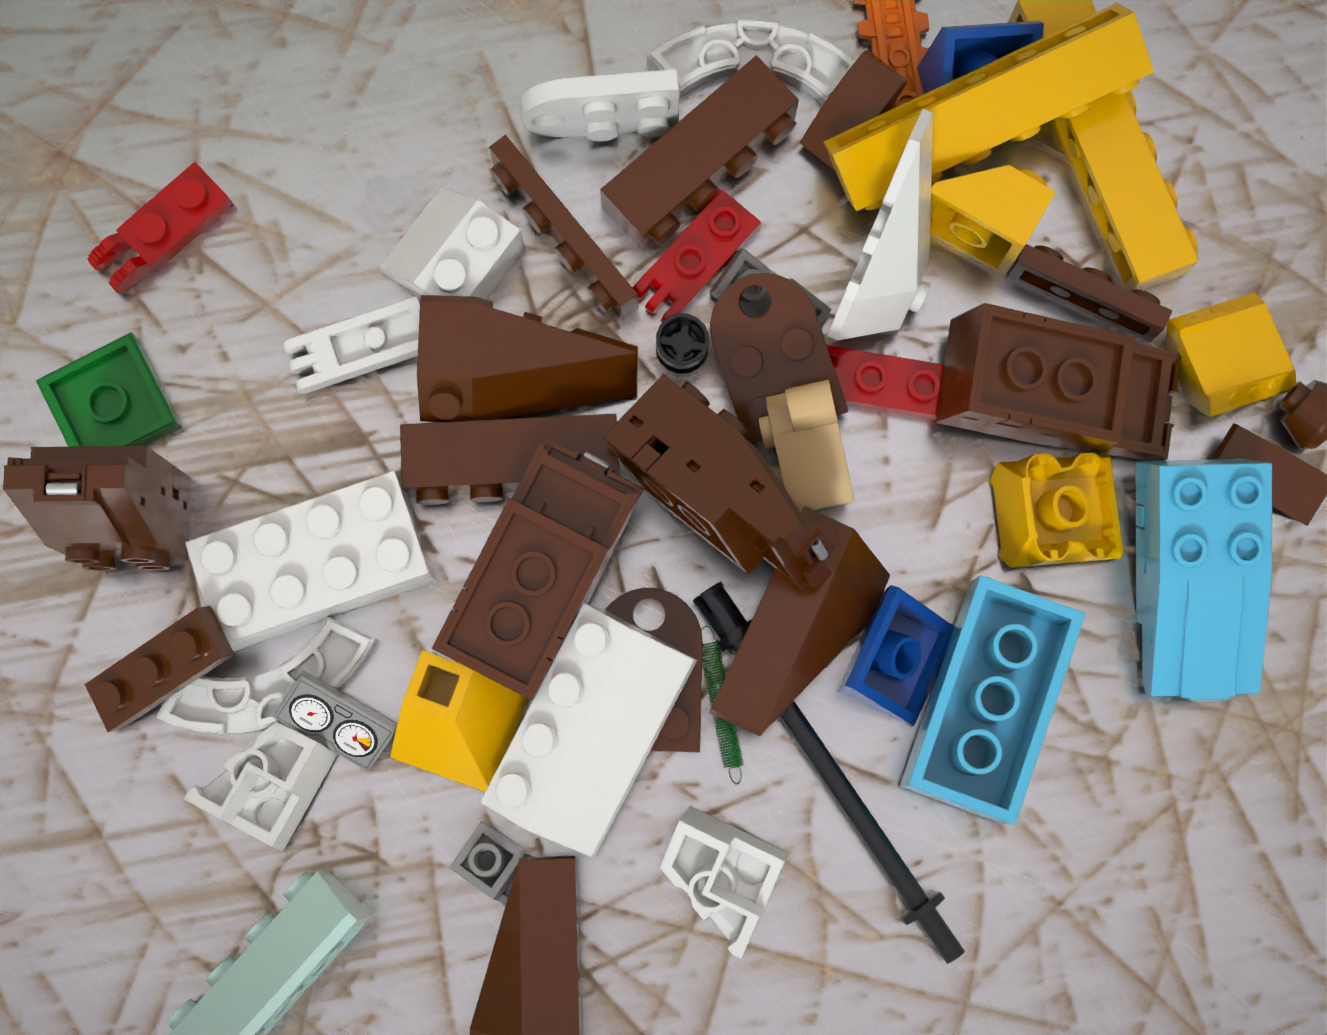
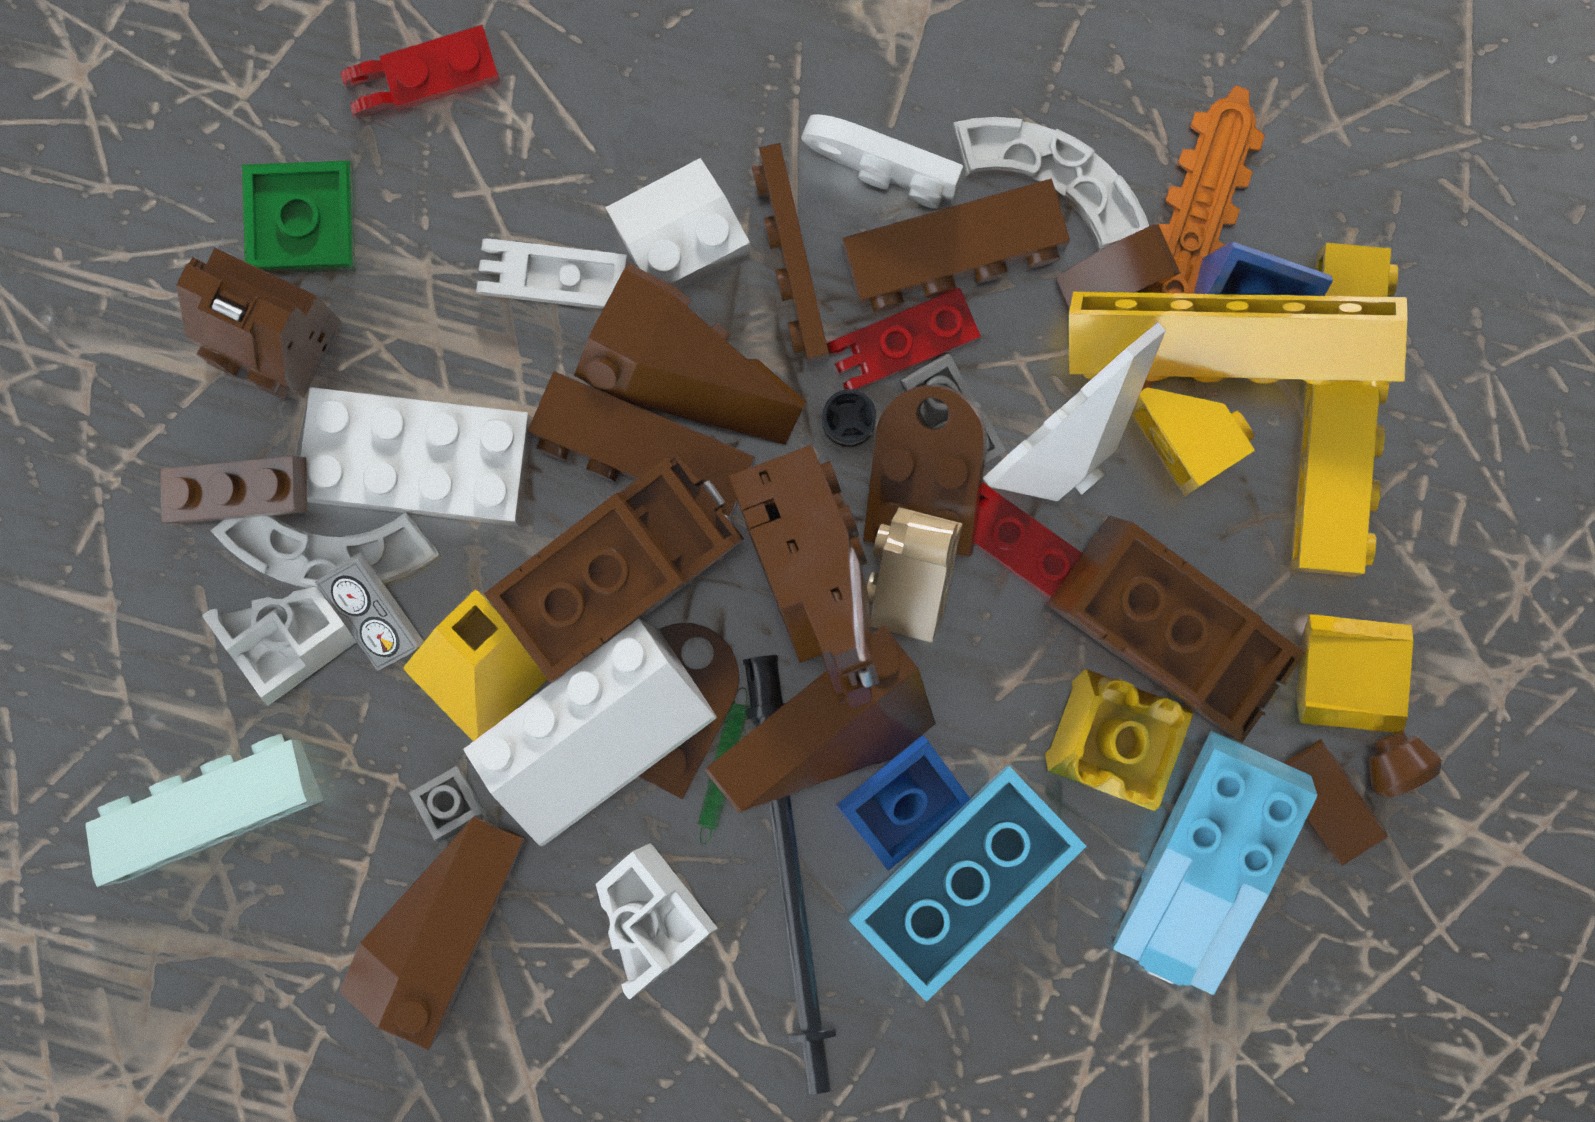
camera: 25 degrees right, 5 degrees up
reddish brown plate [1007,244,1173,342] -> none

